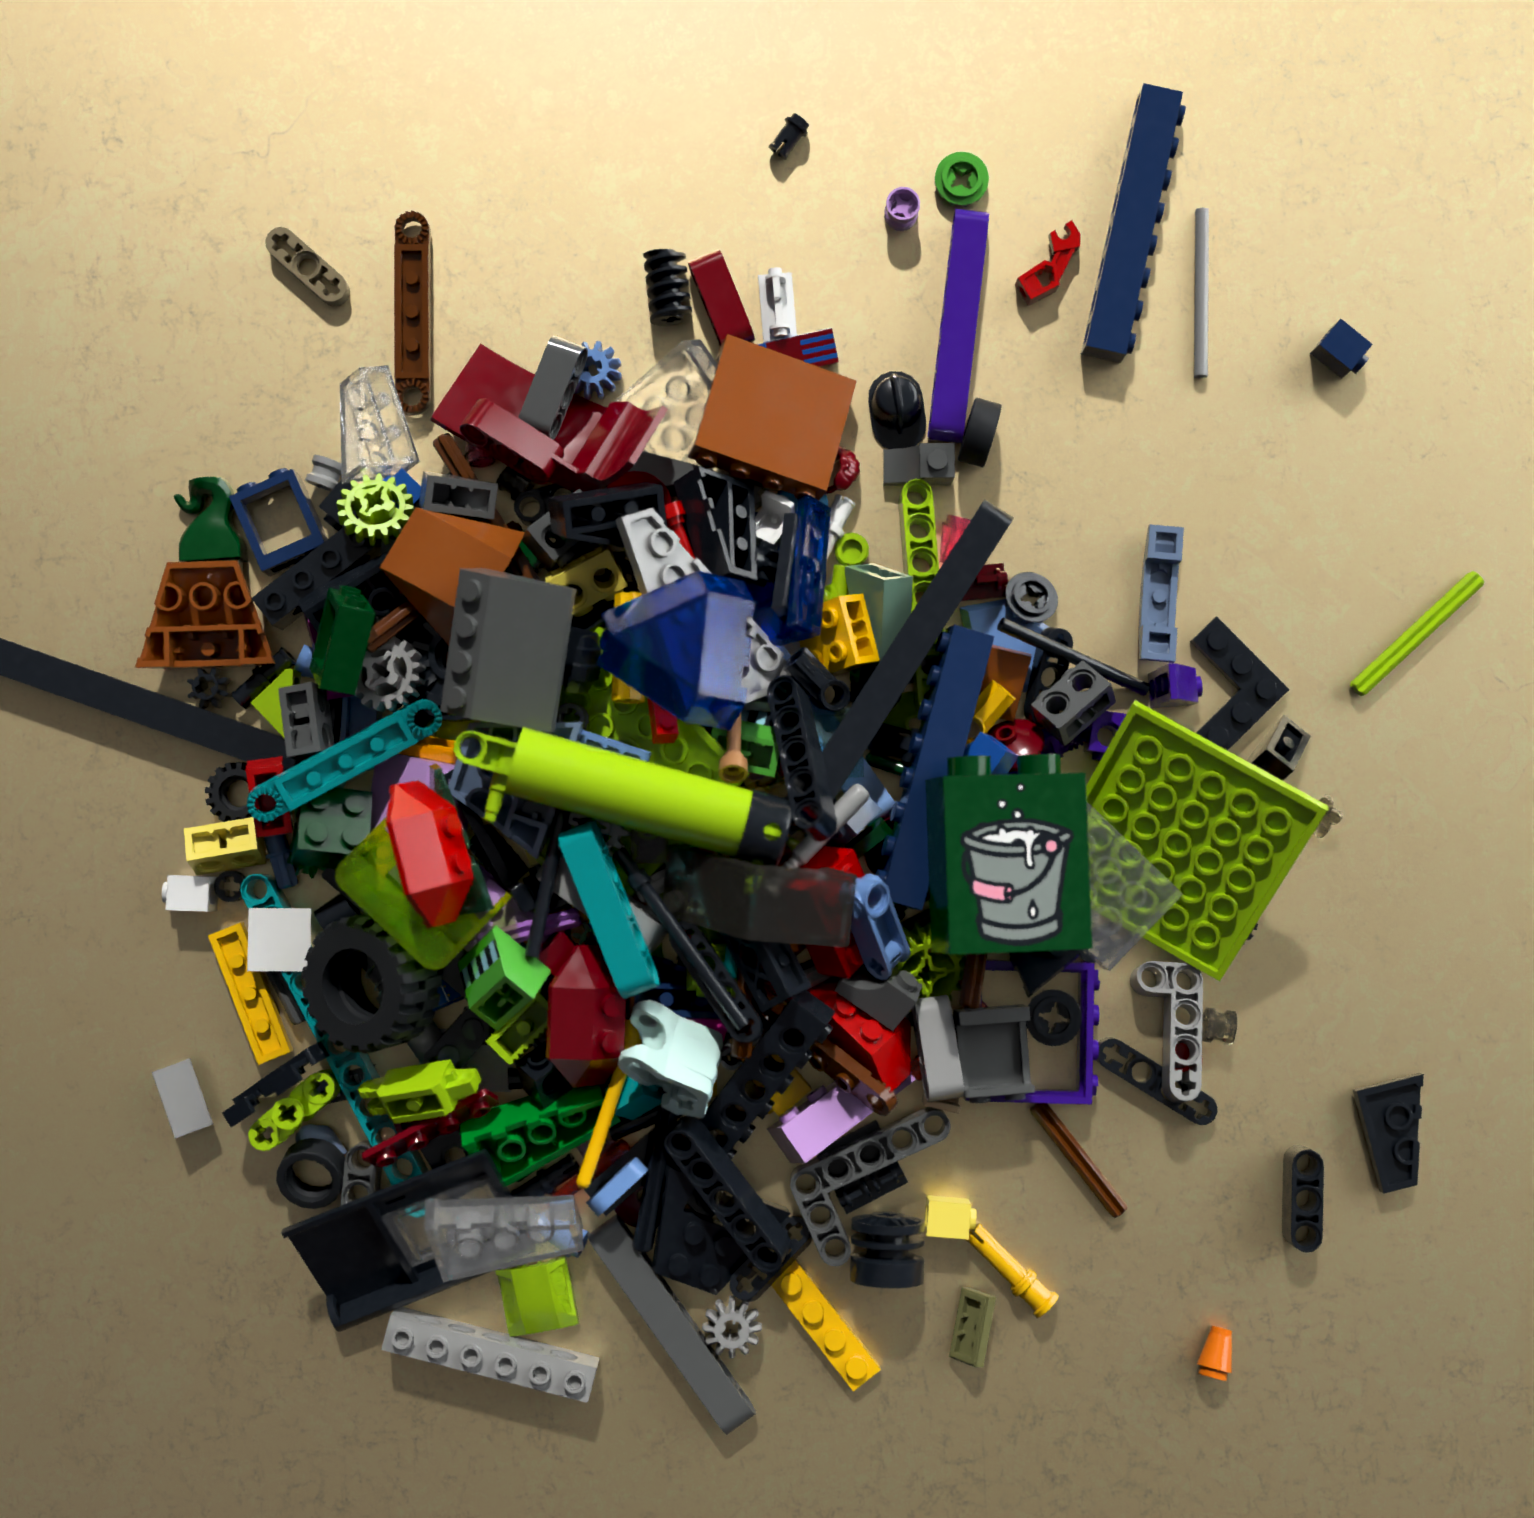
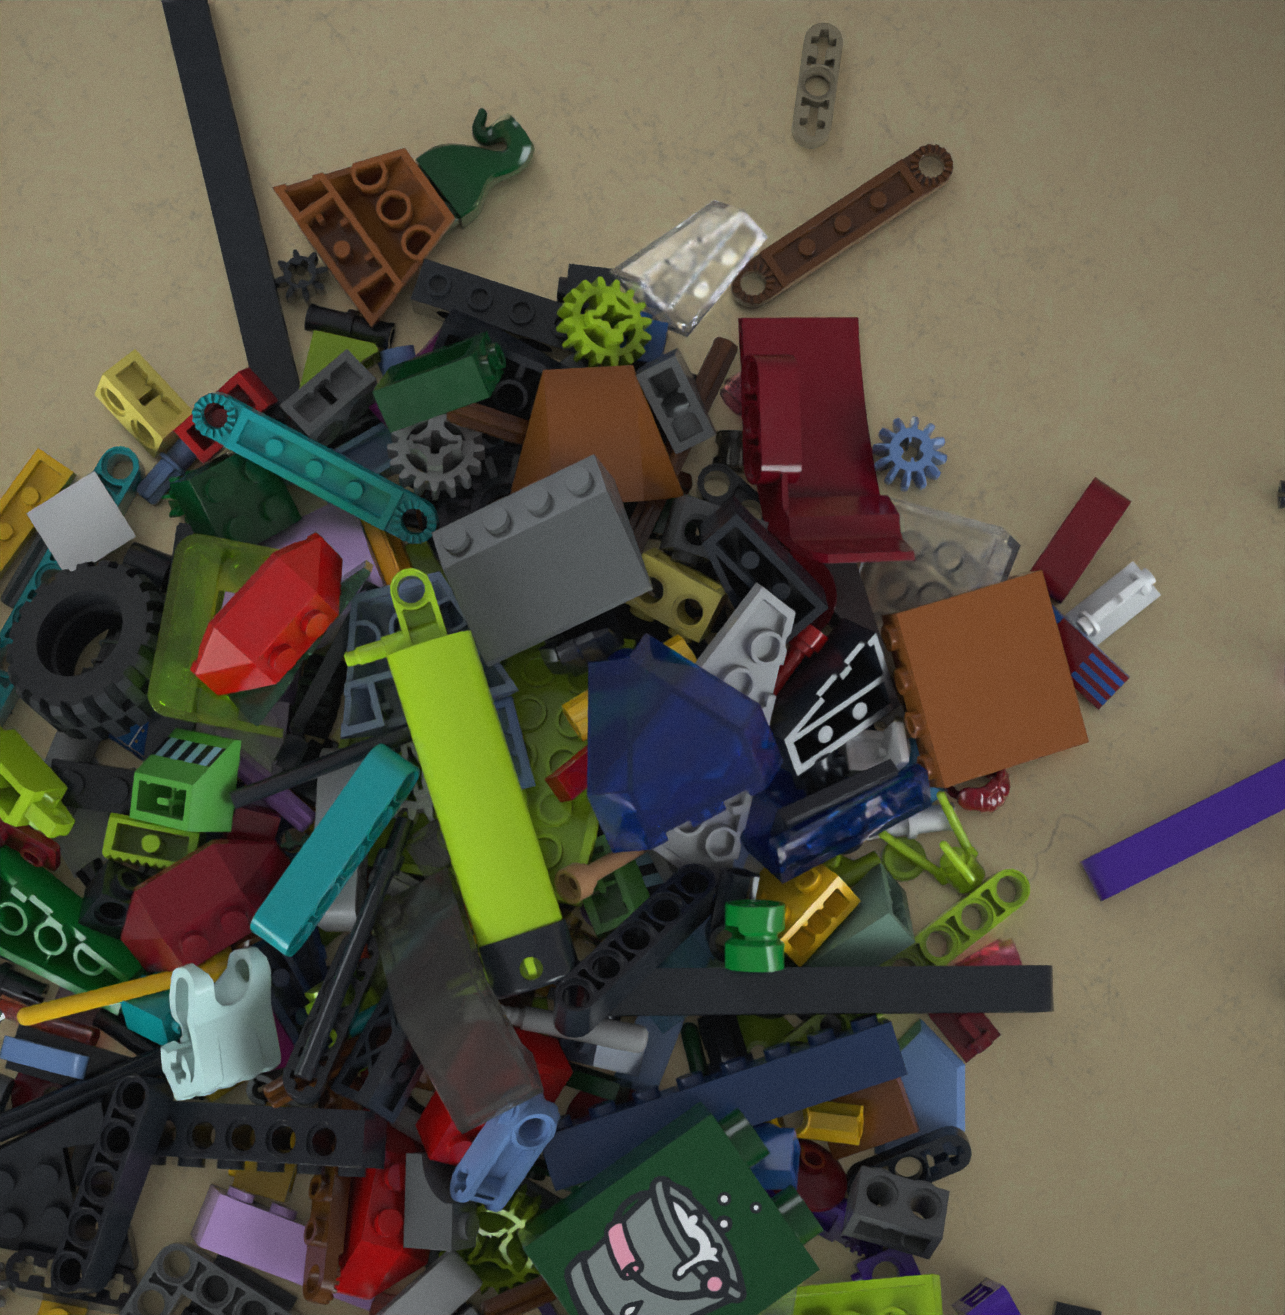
camera: 55 degrees right, 5 degrees down
white brick [162,875,218,912] -> none
black tyre [205,762,252,822] -> none
black bush [214,871,246,902] -> none
dark blue window [229,468,328,576] -> none
light grey wheel [305,454,347,492] -> none
dark grey beam [519,336,588,440] -> none
dark grey bush [556,703,589,731] -> none
black piece [643,249,692,326] -> none
black piece [868,371,926,449] -> none
dark grey arch [883,443,955,486] -> none
black tyre [958,398,1002,467] -> none
black piece [997,617,1150,696] -> none
gear [1003,572,1058,624] -> none
sand blue slope [1139,524,1184,663] -> none
none -> green wheel [725,899,785,972]
none -> lime plant [878,790,985,894]

